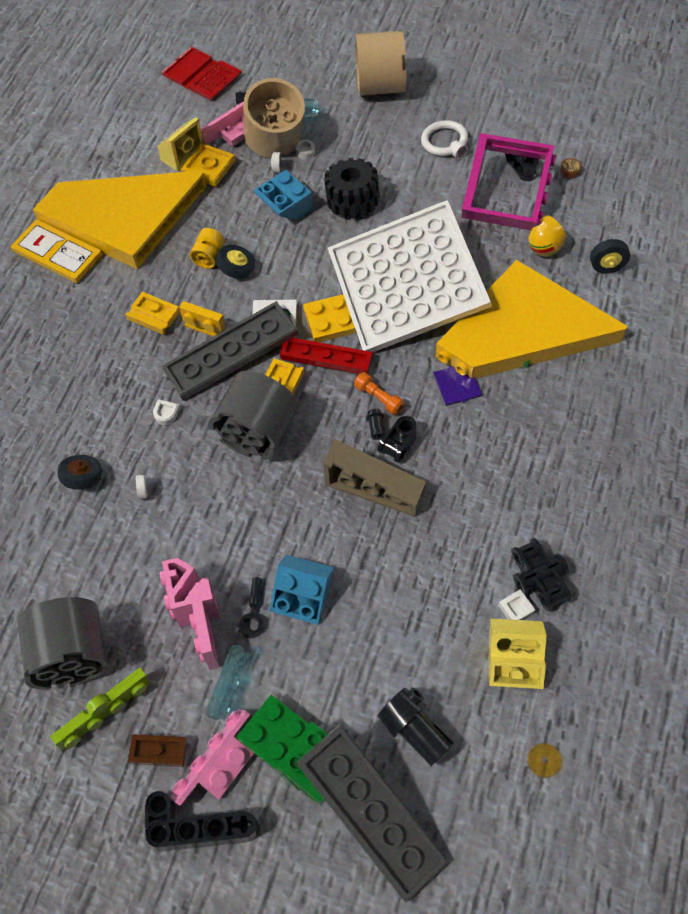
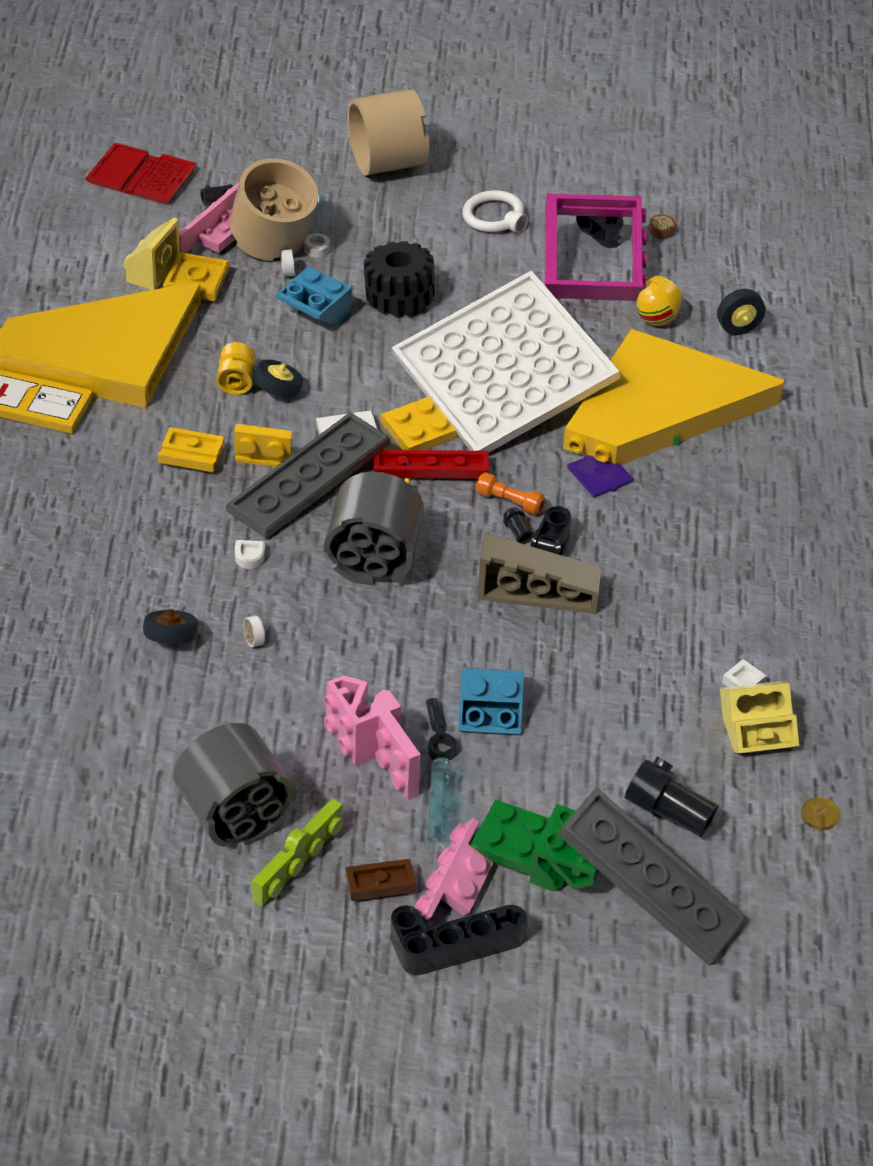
camera: 20 degrees left, 15 degrees down
black axle [511,538,572,611] -> none

